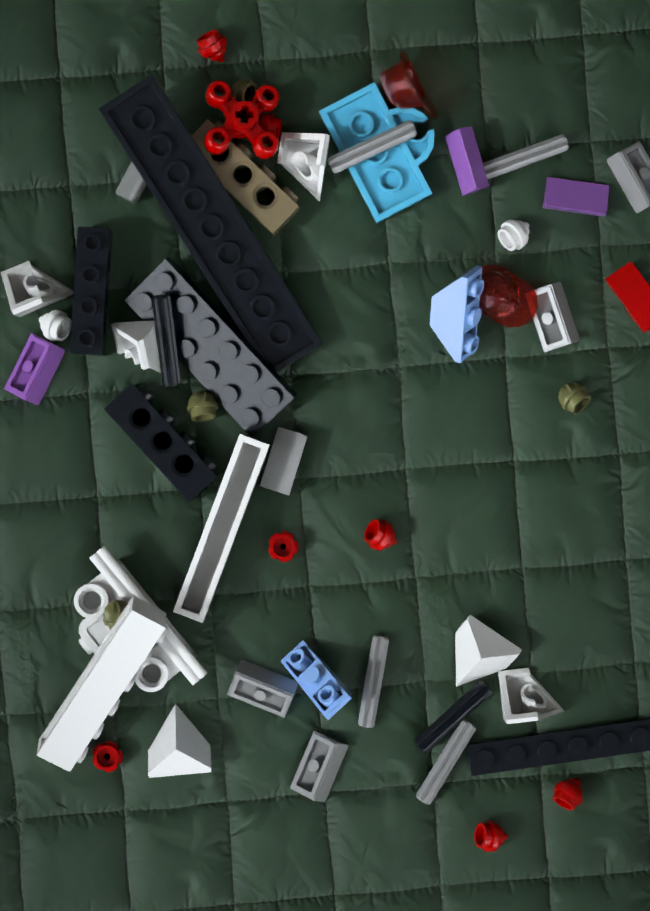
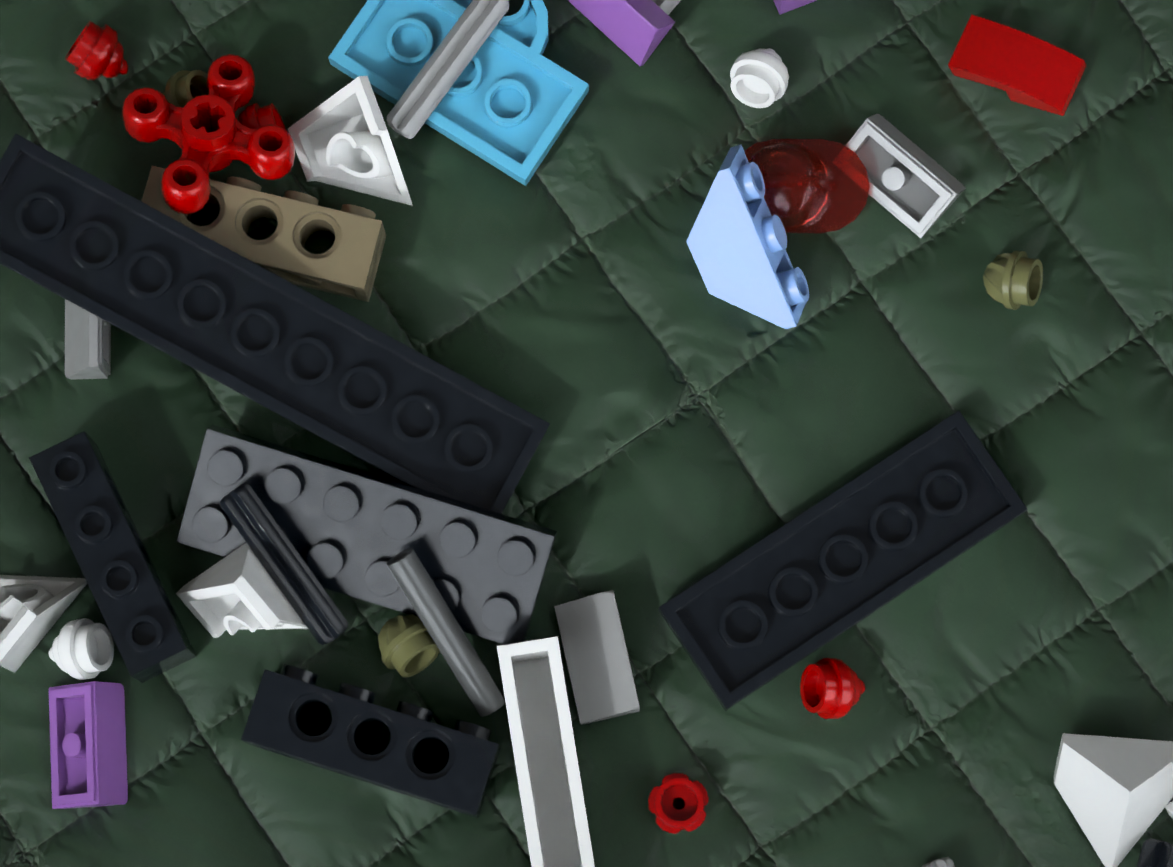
camera: 30 degrees left, 10 degrees down
none -> dark grey piece [387,548,505,717]
none -> black plate [658,410,1028,711]

